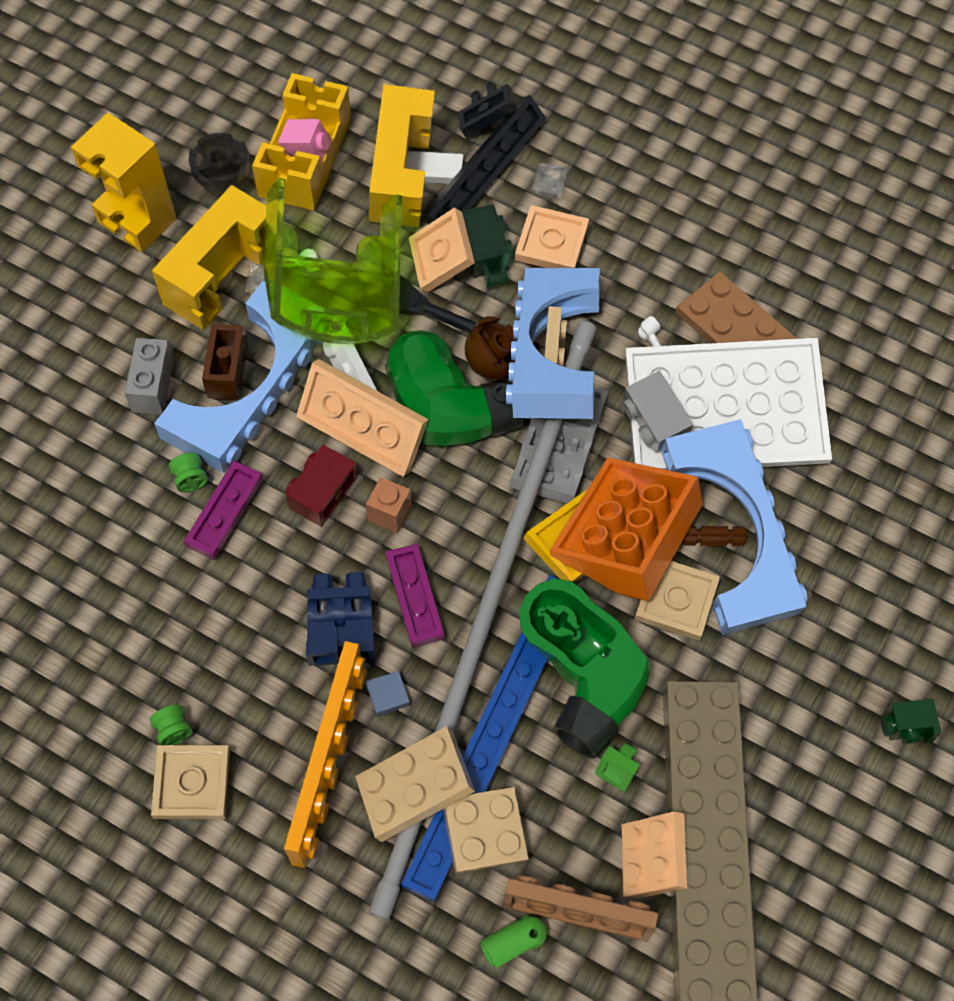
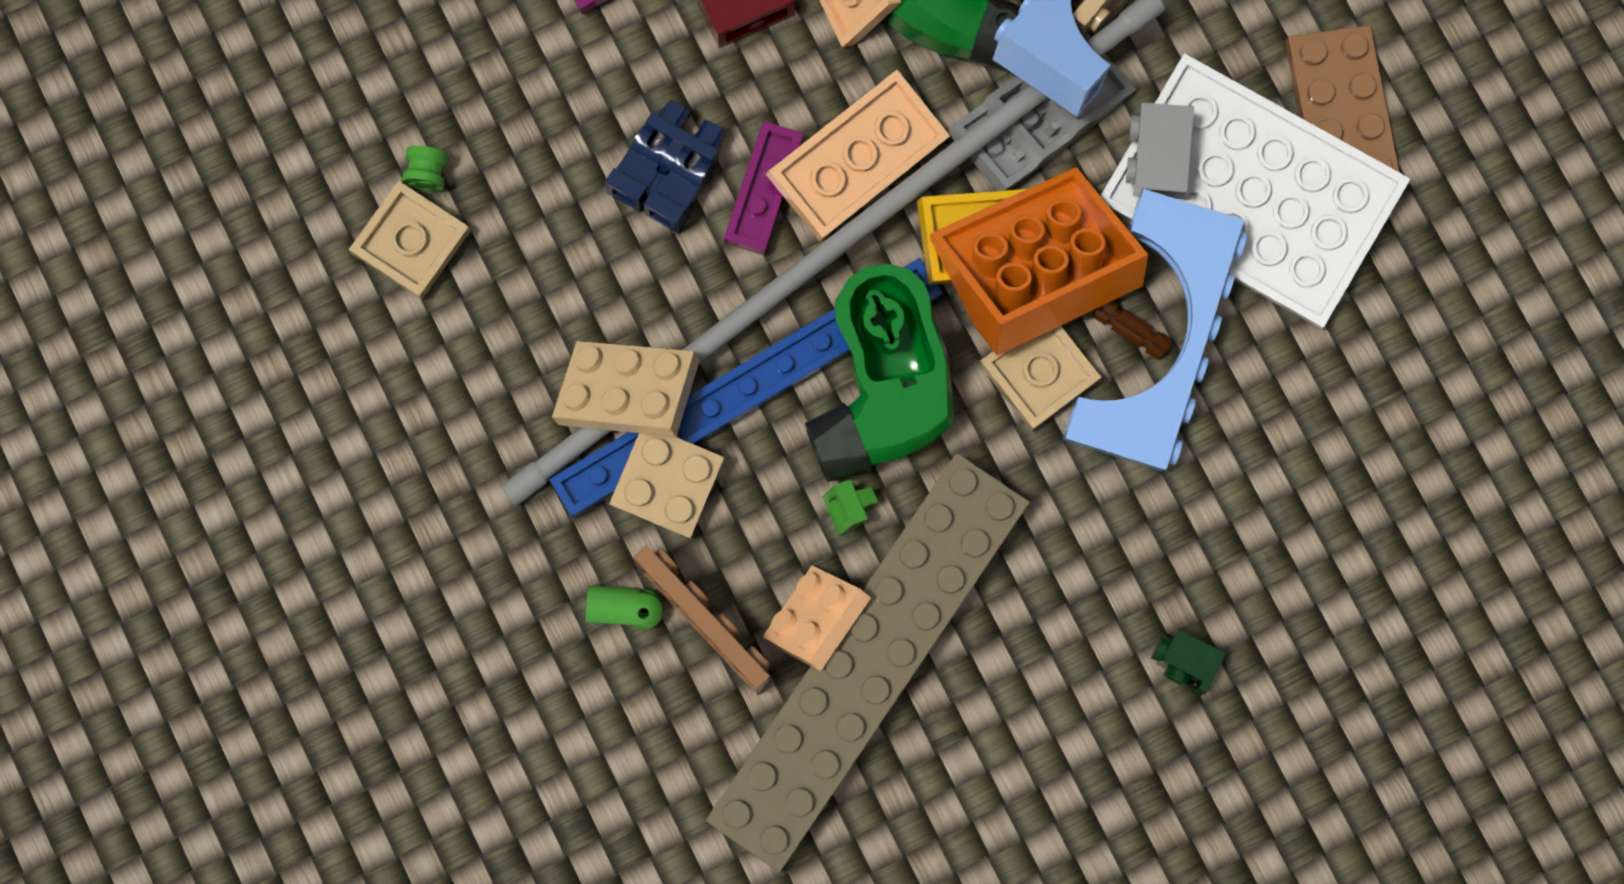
camera: 30 degrees right, 15 degrees up
light orange plate [284,641,367,868] -> none
nougat brick [366,477,412,533] -> none
sand blue tile [366,671,410,717] -> none
white hand [638,316,661,347] -> none
none -> light nougat plate [766,70,950,241]

